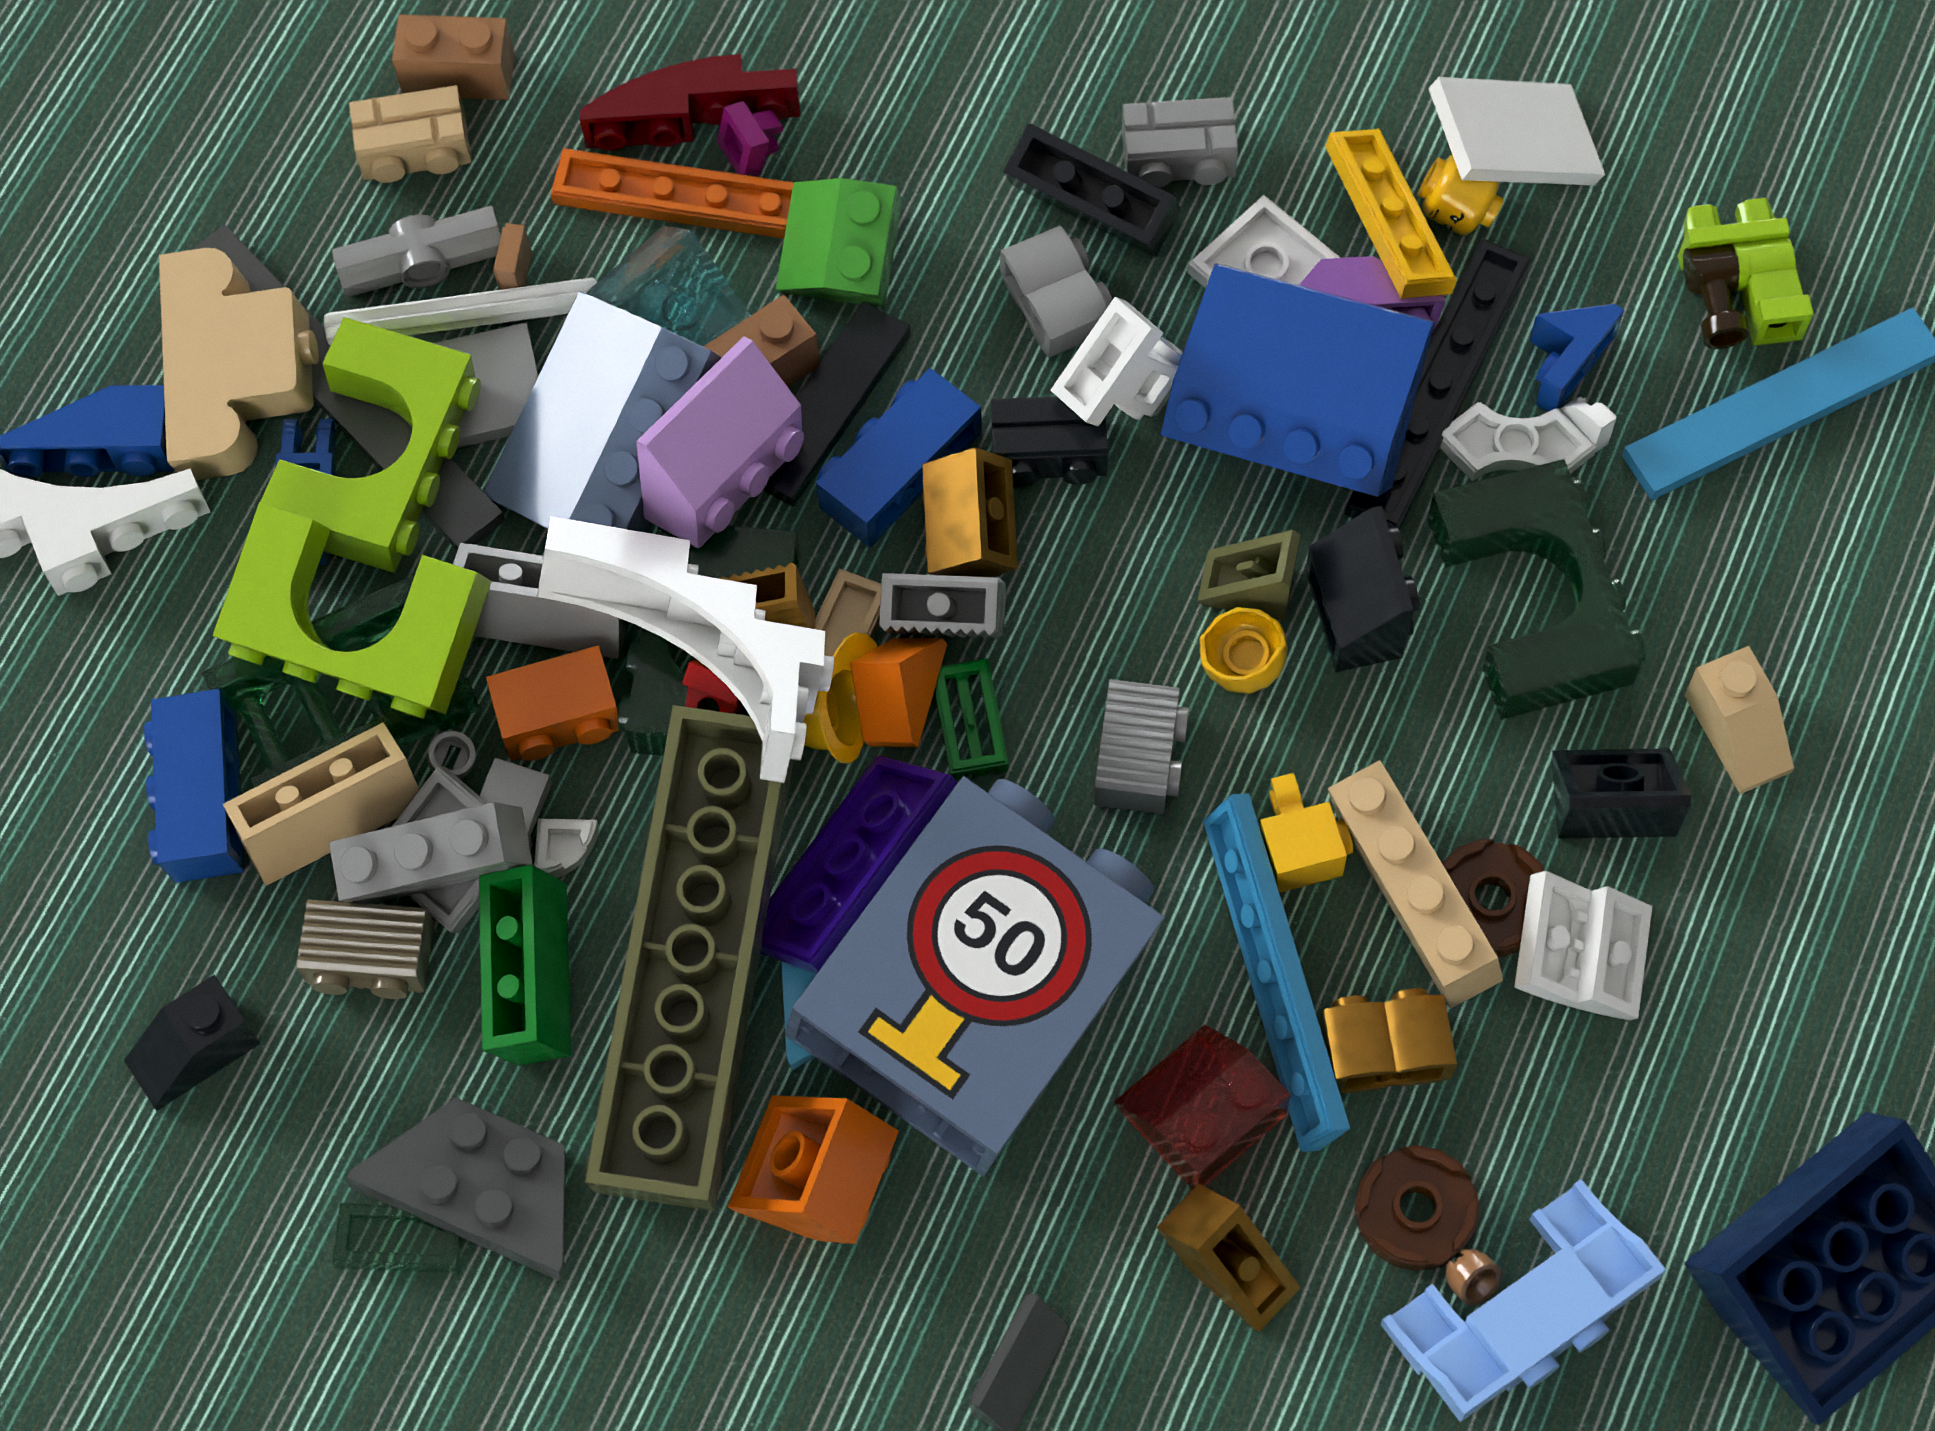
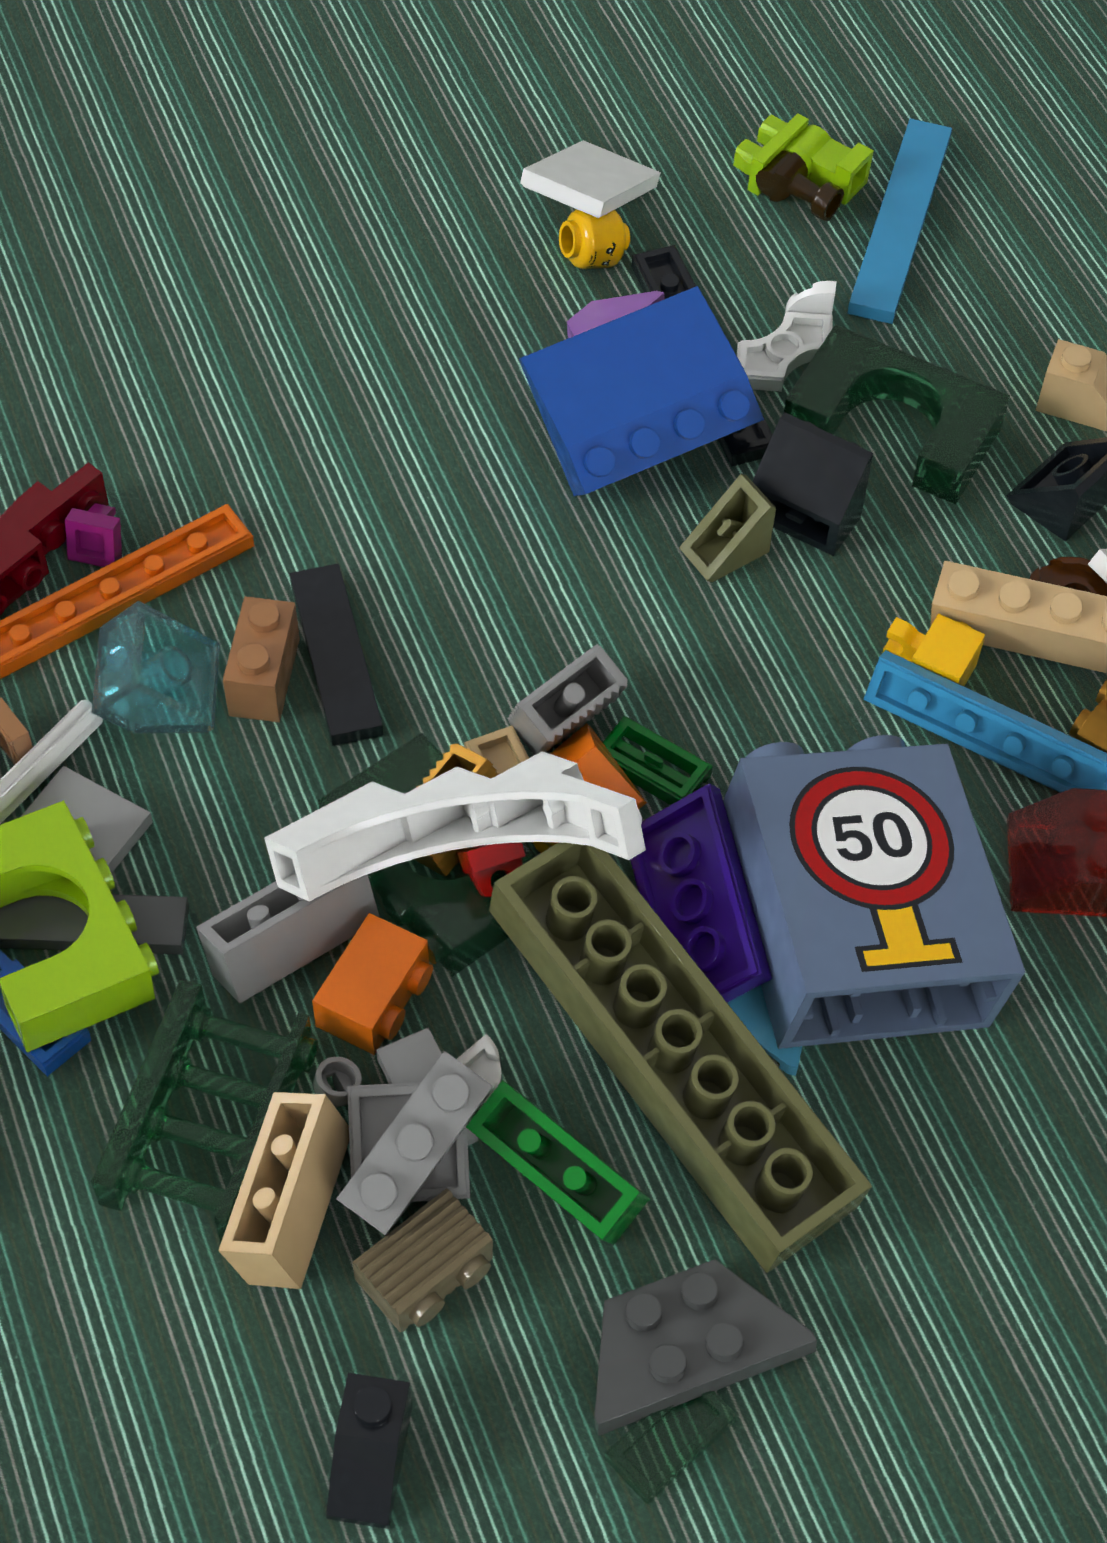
camera: 50 degrees left, 10 degrees down
blue brick [144,689,245,883] -> none
lime arch [212,502,492,719] -> none
slope [483,291,722,533] -> none
lavender slope [636,336,804,549] -> none
orange slope [727,1095,899,1244] -> none
bright green slope [775,178,903,308] -> none
blue brick [816,368,982,548] -> none
pearl gold brick [922,447,1018,577] -> none
black brick [991,396,1108,487] -> none
light grey brick [1000,226,1112,358] -> none
black brick [1003,123,1182,258] -> none
white tile [1051,297,1183,426] -> none
light grey brick [1094,679,1189,815] -> none
light grey brick [1122,97,1238,188] -> none
white tile [1188,195,1340,288] -> none
yellow hair [1199,607,1288,694] -> none
yellow tile [1325,129,1457,299] -> none
blue slope [1530,304,1624,412] -> none

